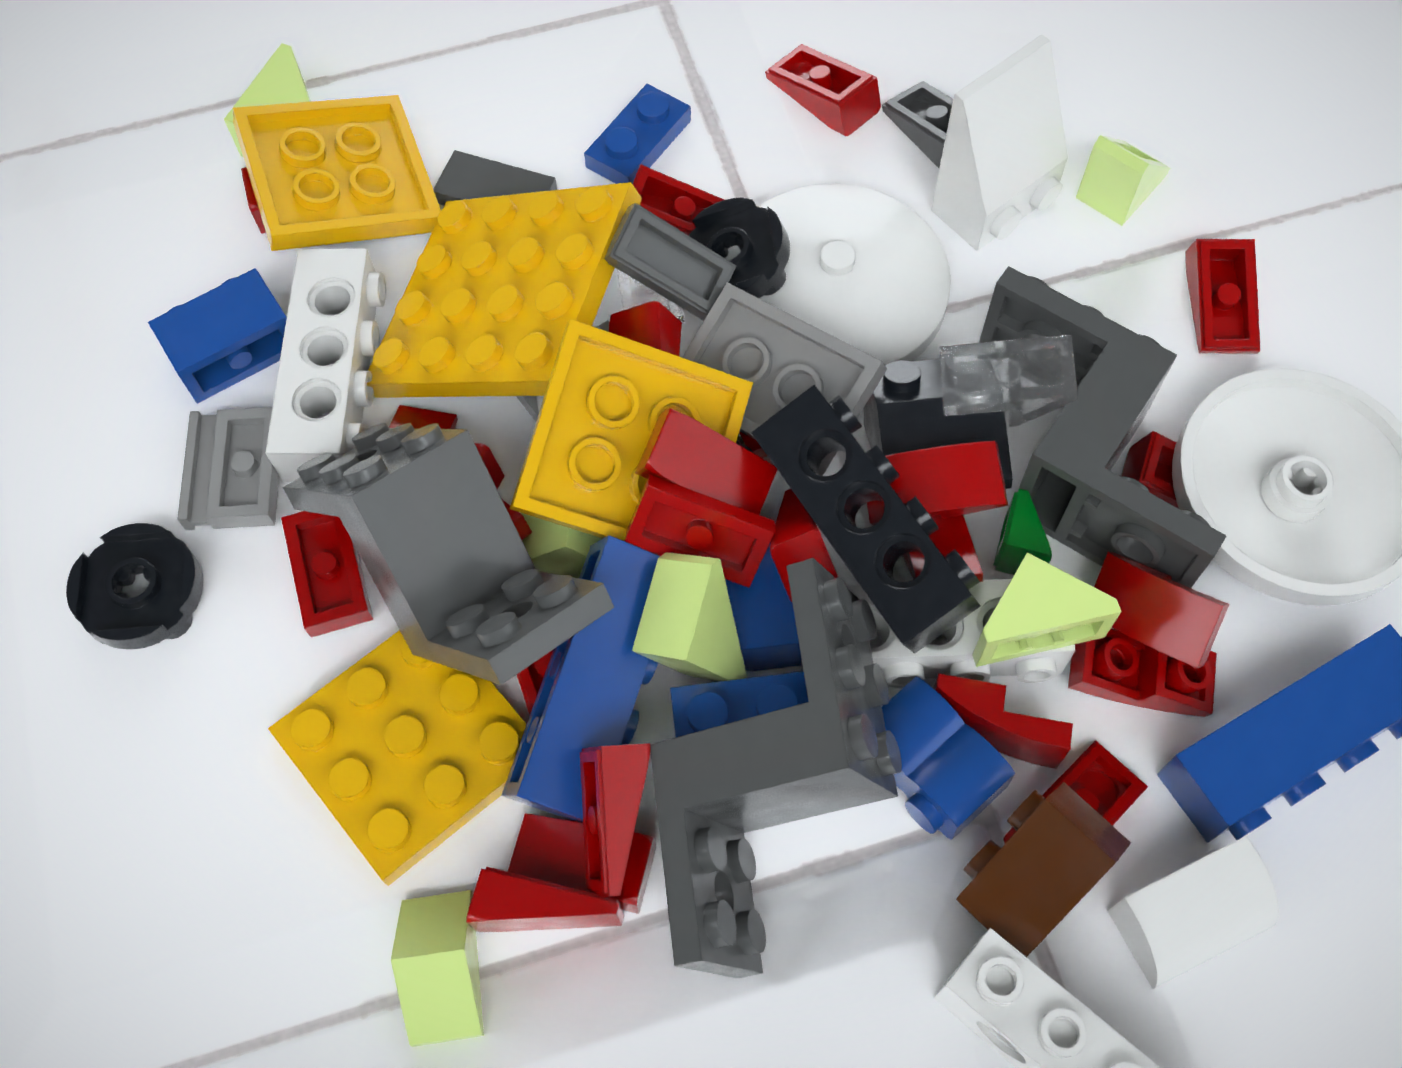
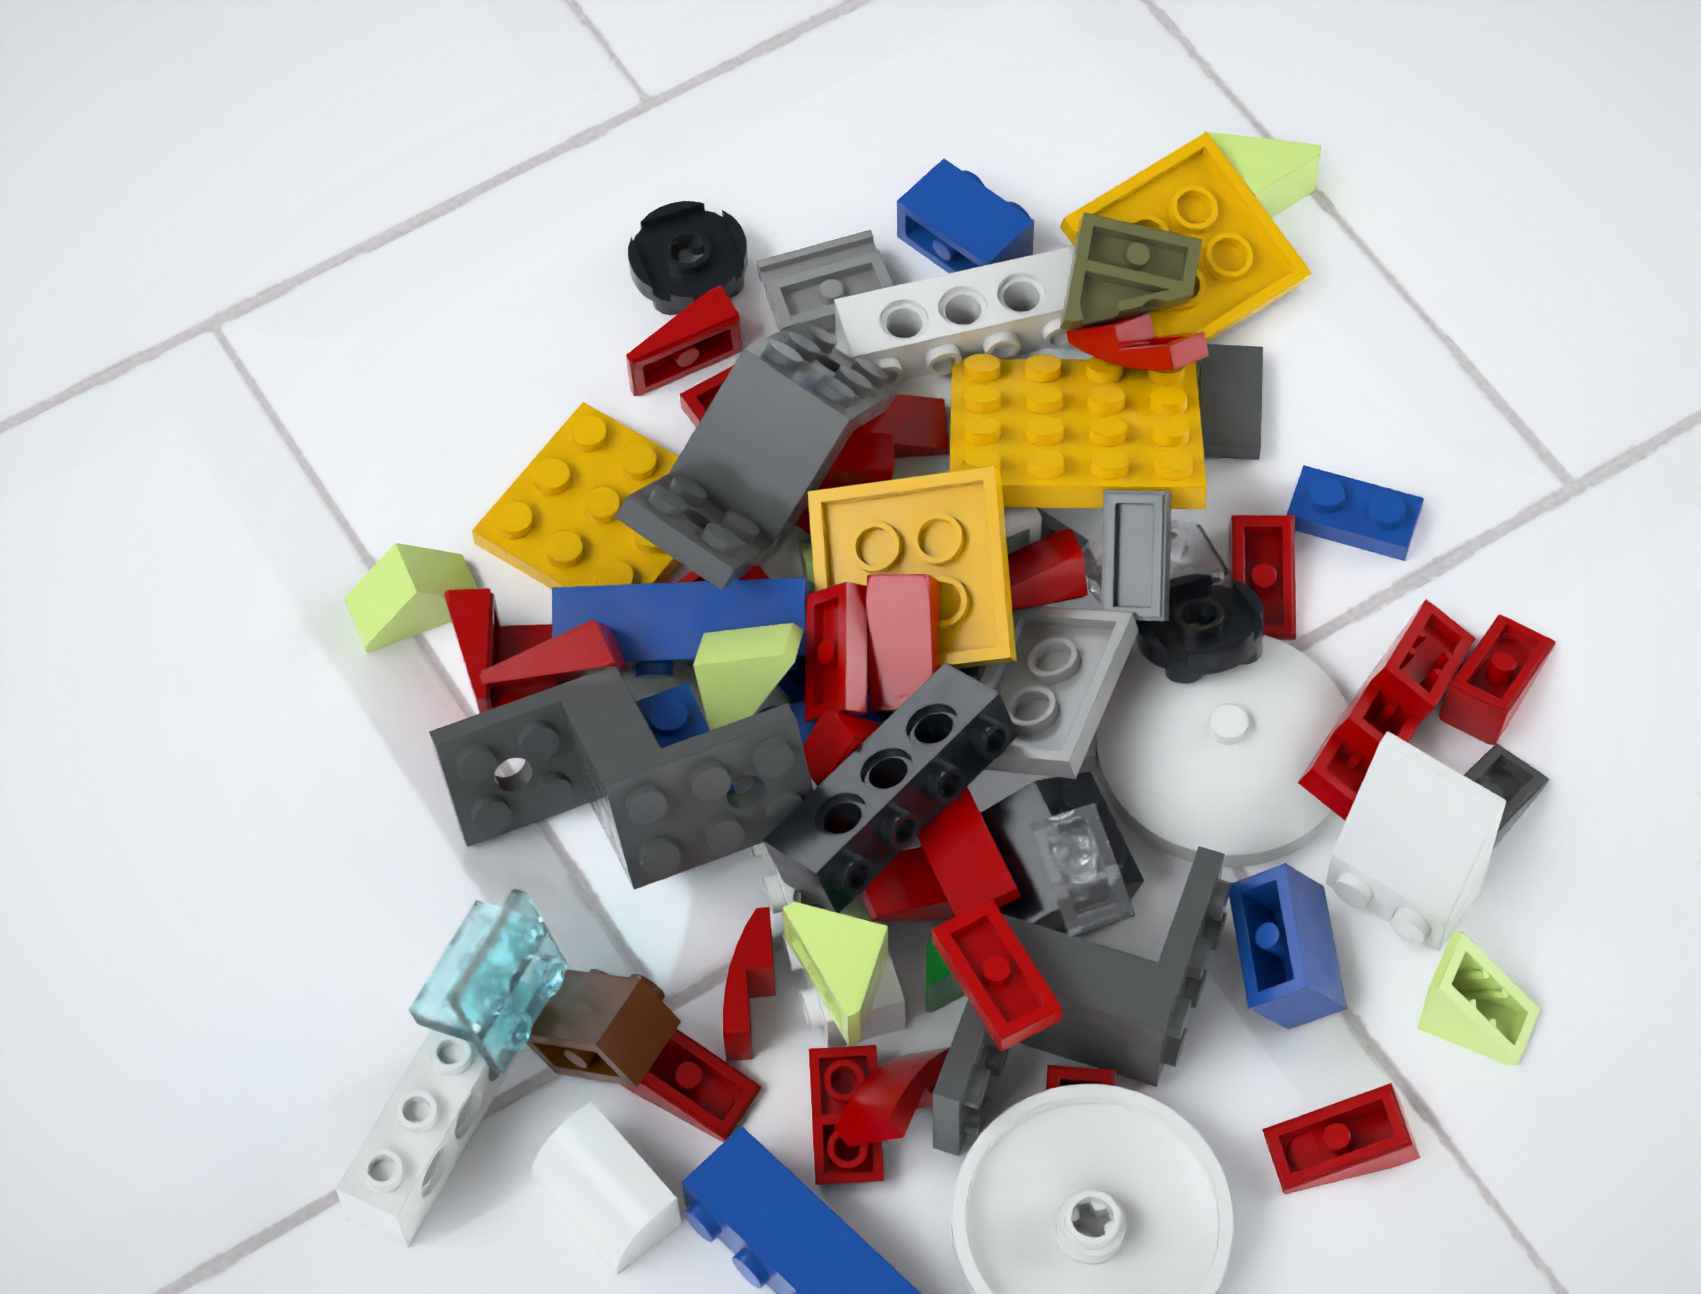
camera: 75 degrees right, 5 degrees down
blue brick [882,676,1016,840] -> none
none -> clear light blue bracket [408,889,568,1073]
none -> red slope [626,285,743,397]
none -> red plate [931,898,1063,1052]
none -> olive wing [1060,212,1202,330]
none -> red slope [1066,313,1209,371]
none -> blue brick [1229,863,1347,1030]
none -> red slope [1297,599,1476,821]

